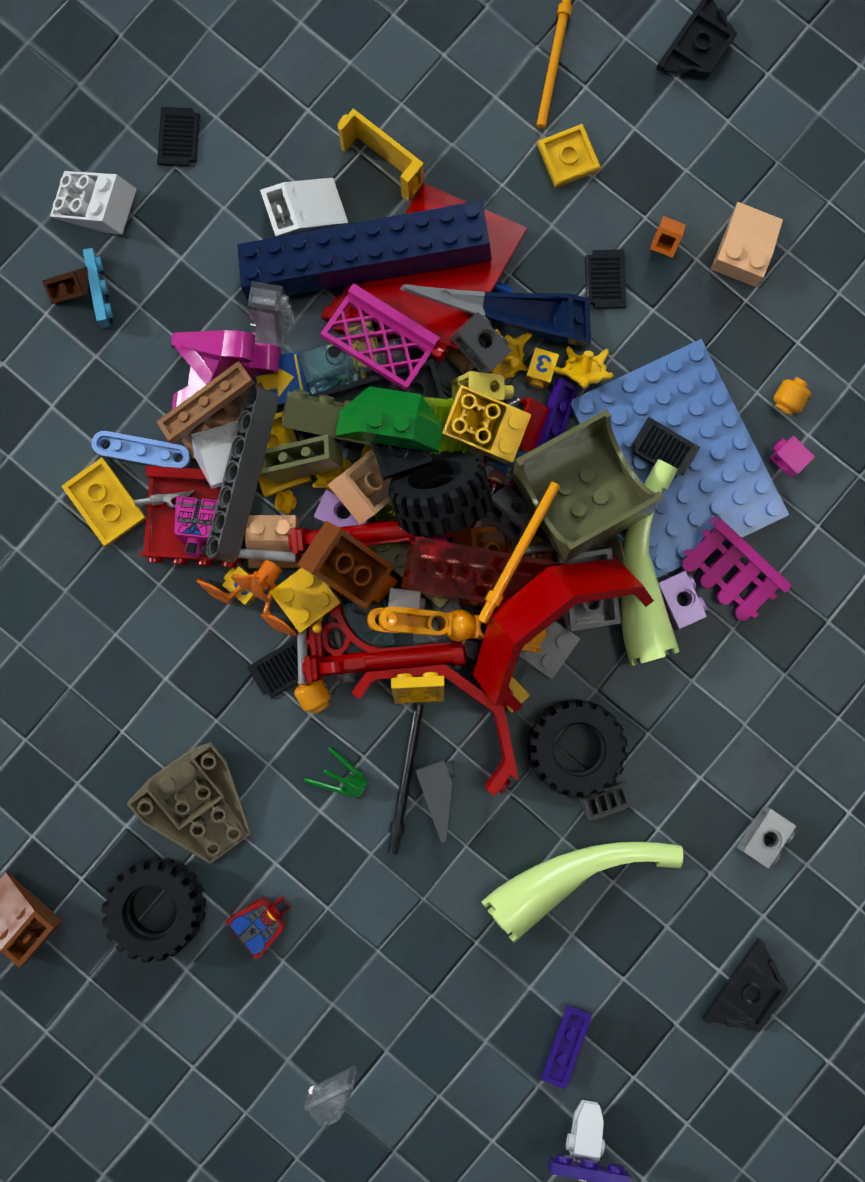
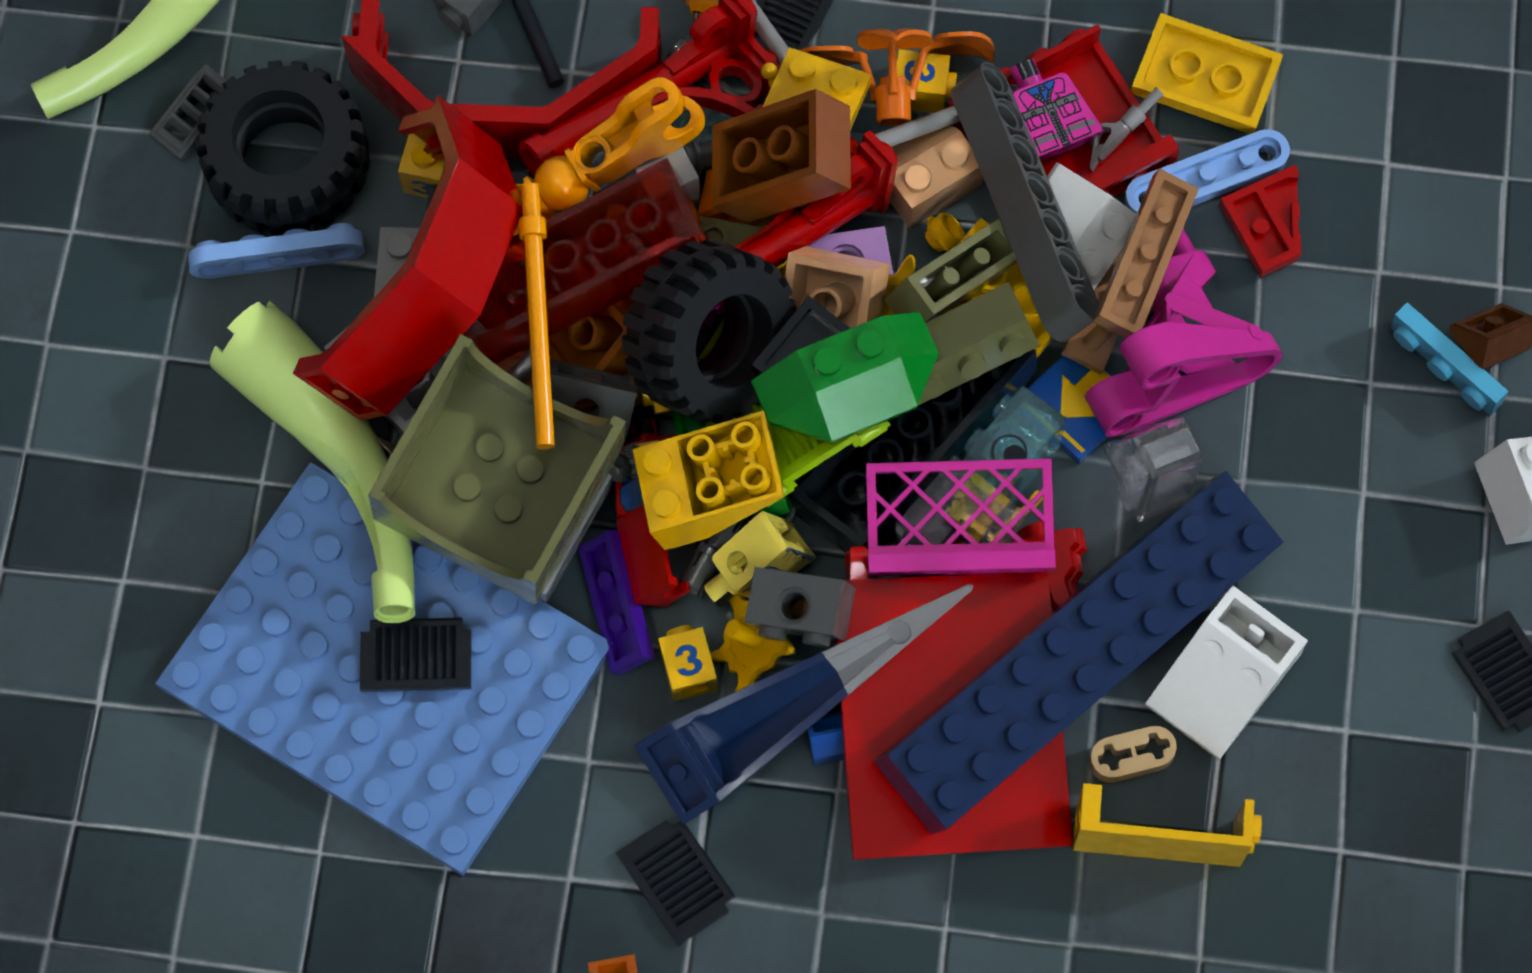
camera: 150 degrees right, 15 degrees down
yellow plate [391,672,444,704] -> none
yellow piece [554,346,614,389] -> none
lavender brick [659,571,707,630] -> none
dark pink fence [681,515,792,621] -> none
dark pink brick [769,436,815,478] -> none
light orange head [773,377,812,416] -> none
none -> light blue plate [188,223,365,279]
none -> tan beam [1089,726,1177,783]
none -> red wing [1219,165,1301,278]

